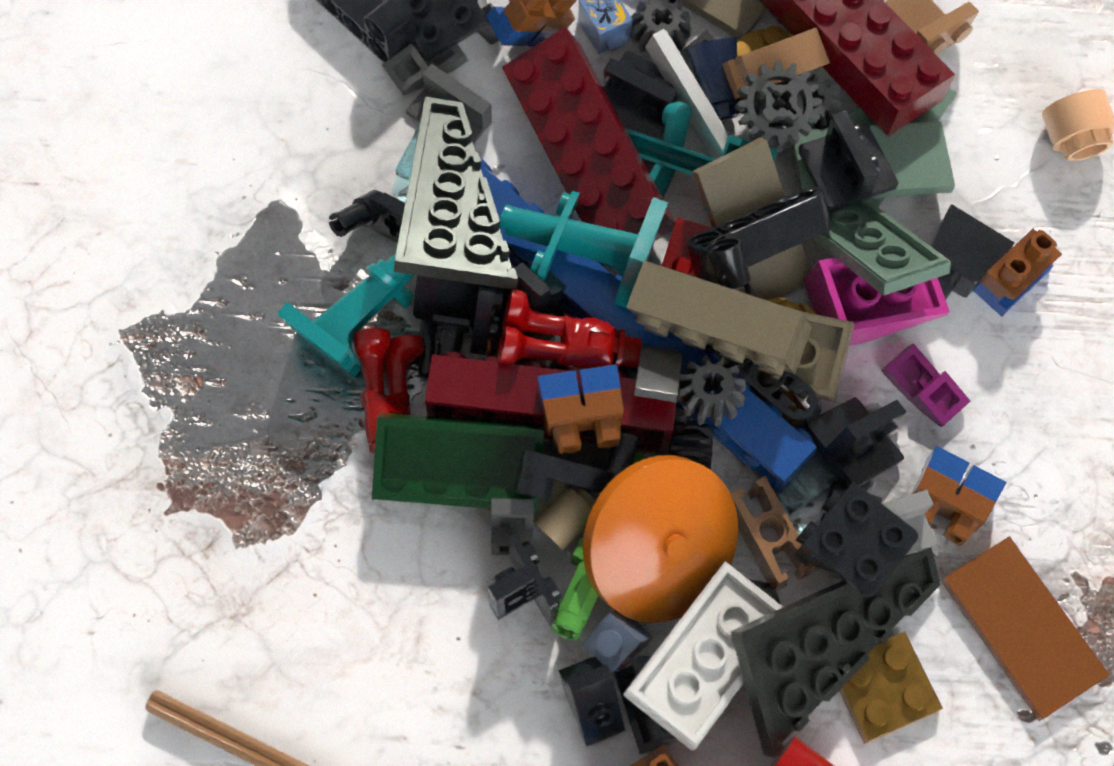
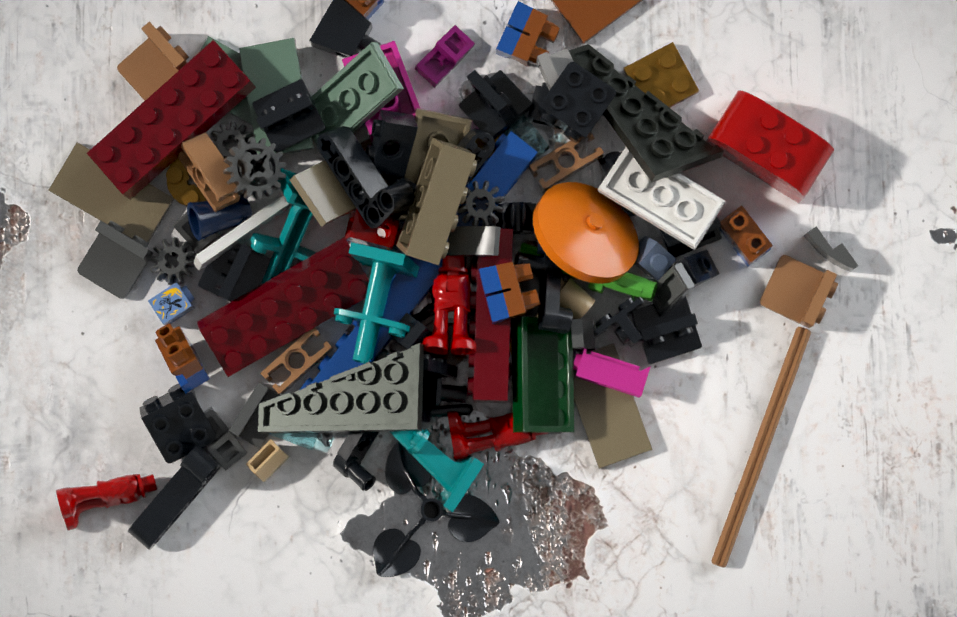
camera: 90 degrees left, 15 degrees up
none -> tan piece [246,439,290,482]
none -> medium nougat piece [260,328,334,395]
none -> black brick [366,110,418,178]
none -> black plant [373,442,500,577]
none -> dark tan tile [573,343,653,469]
none -> dark pink window [573,348,651,398]
none -> black bracket [632,296,702,364]
none -> dark grey tile [652,263,696,316]

